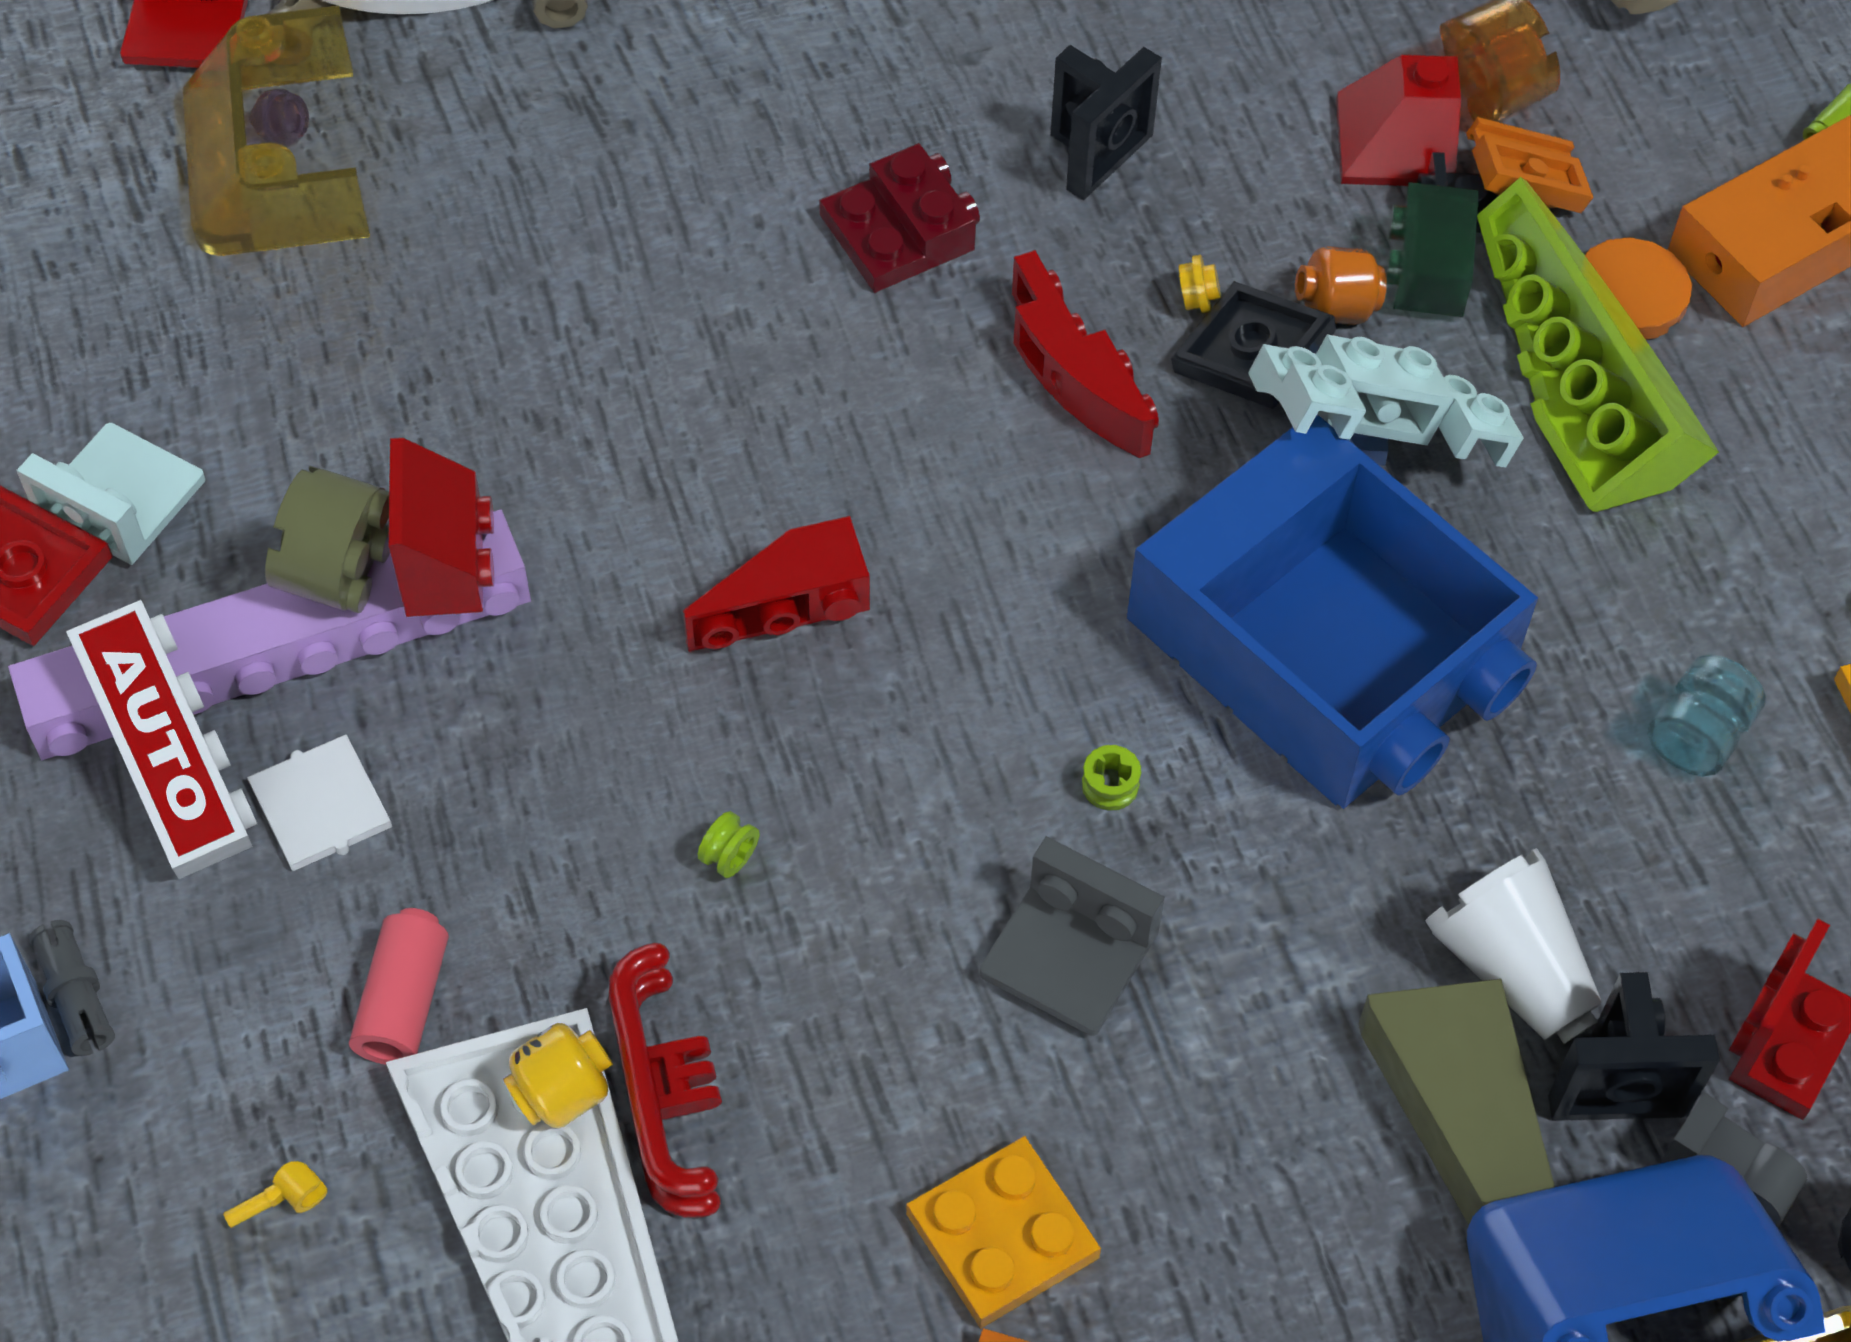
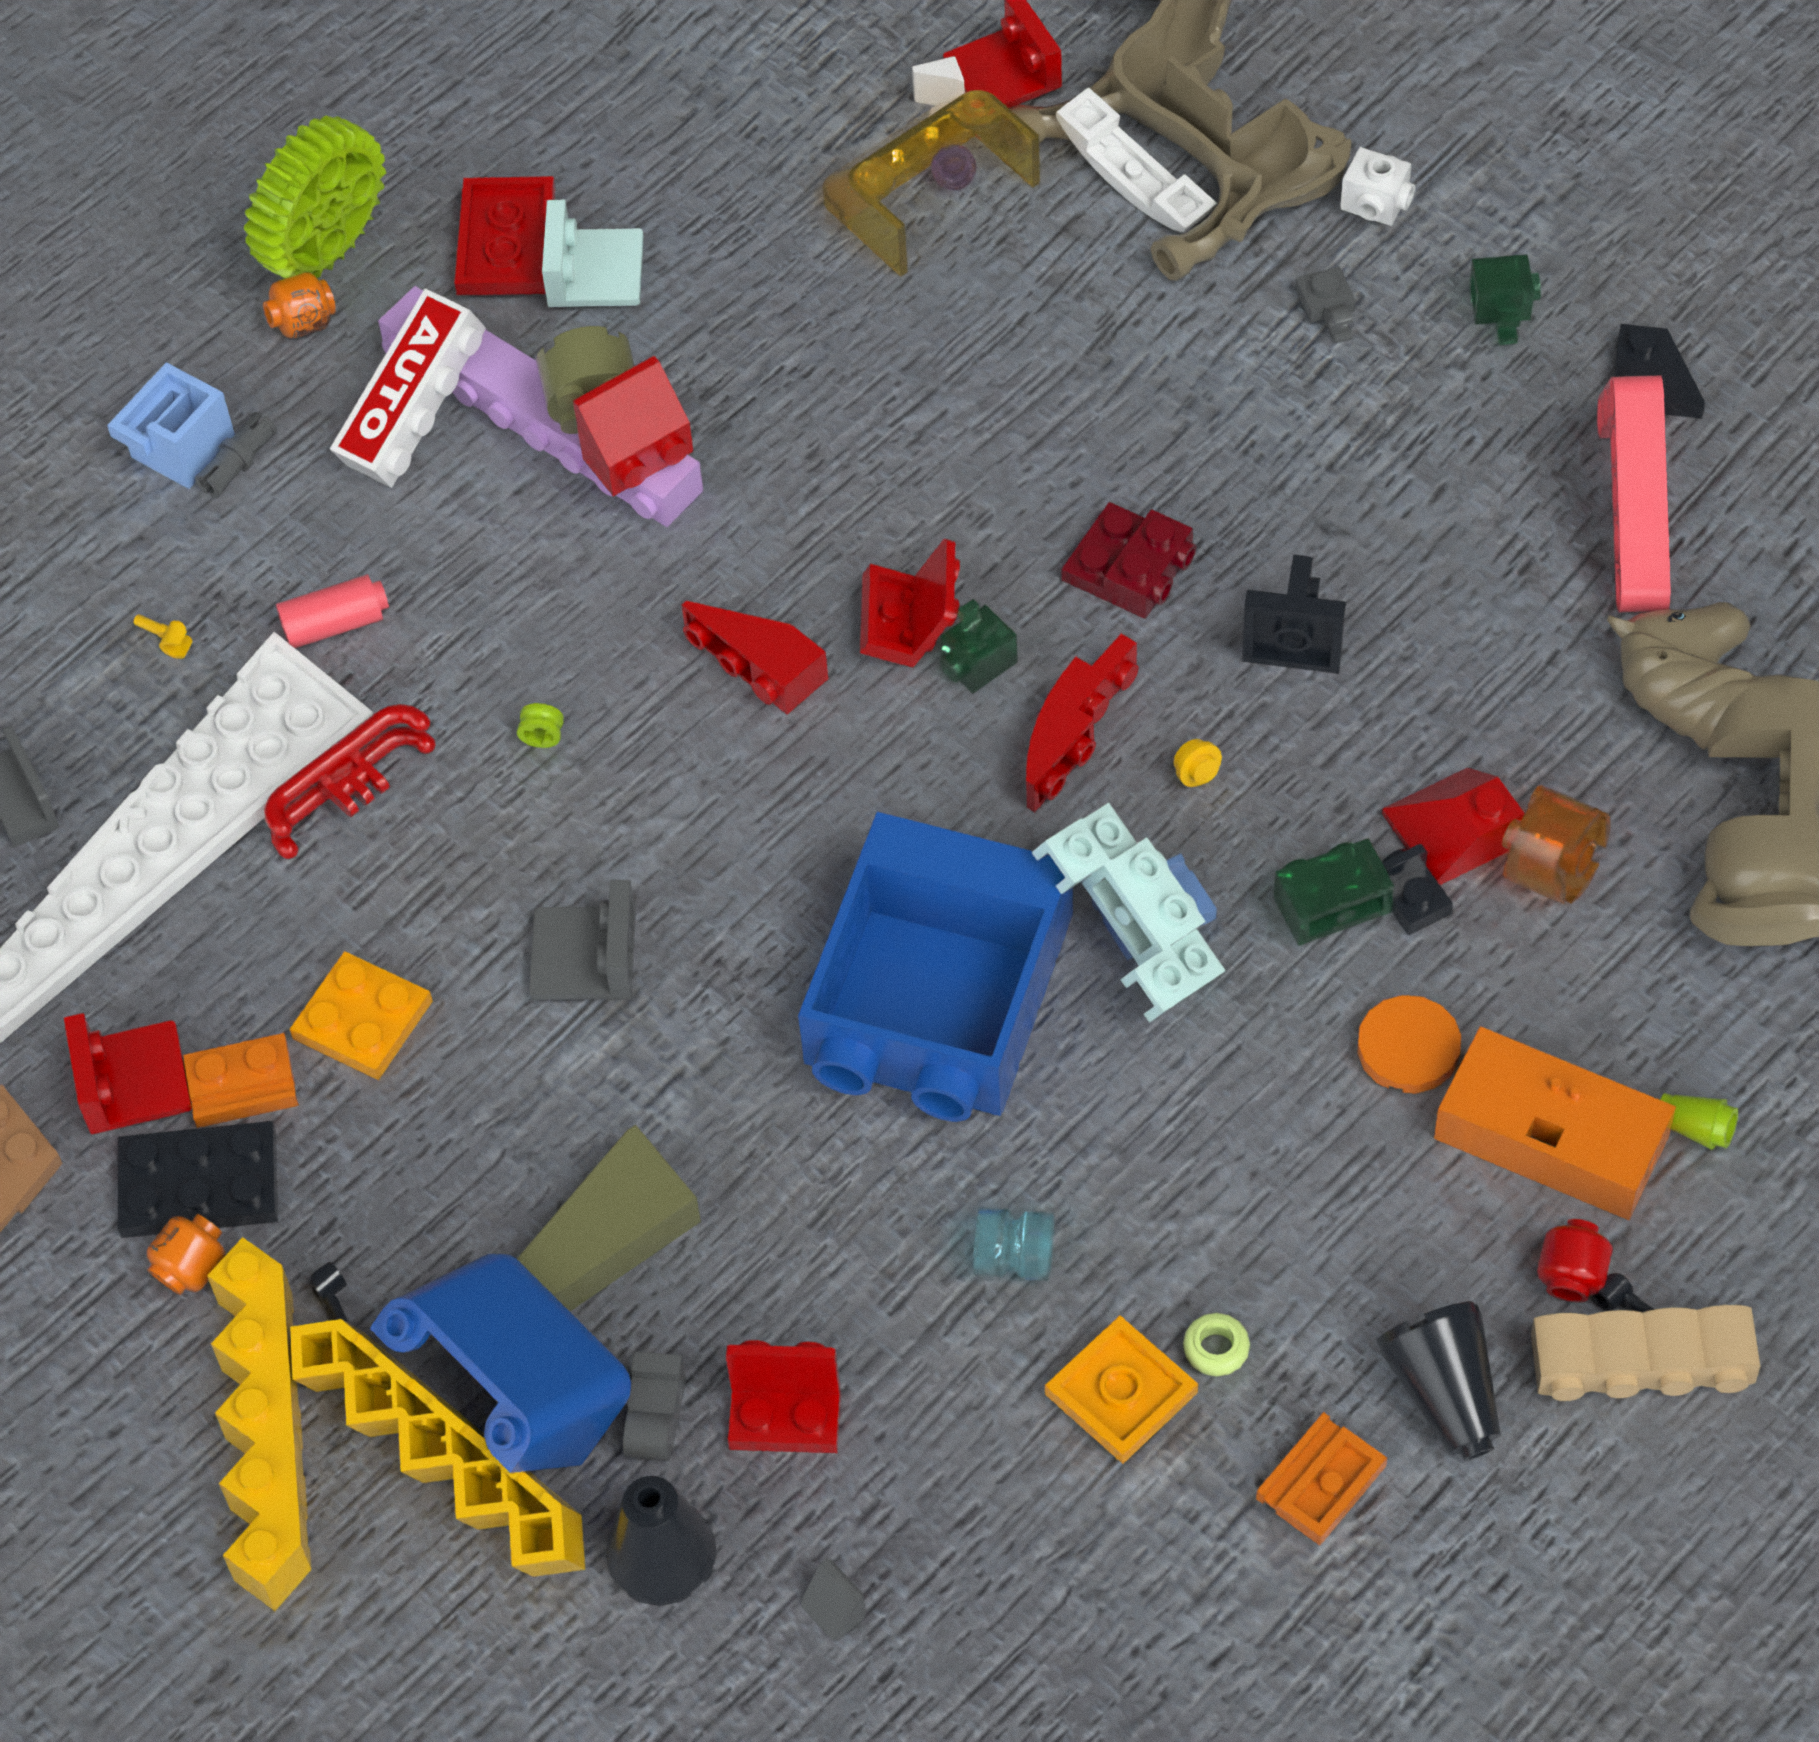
camera: 65 degrees right, 0 degrees up
white piece [247,734,392,872] -> none
yellow head [503,1023,613,1128] -> none
lime bush [1082,745,1141,811] -> none
black tile [1171,281,1336,409] -> none
orange head [1295,246,1387,325] -> none
white cone [1425,848,1602,1044] -> none
orange plate [1466,117,1594,213] -> none
lime wedge [1477,177,1719,512] -> none
black bracket [1548,972,1720,1121] -> none
none -> red bracket [860,539,960,668]
none -> white slope [912,56,965,109]
none -> clear green brick [940,599,1018,694]

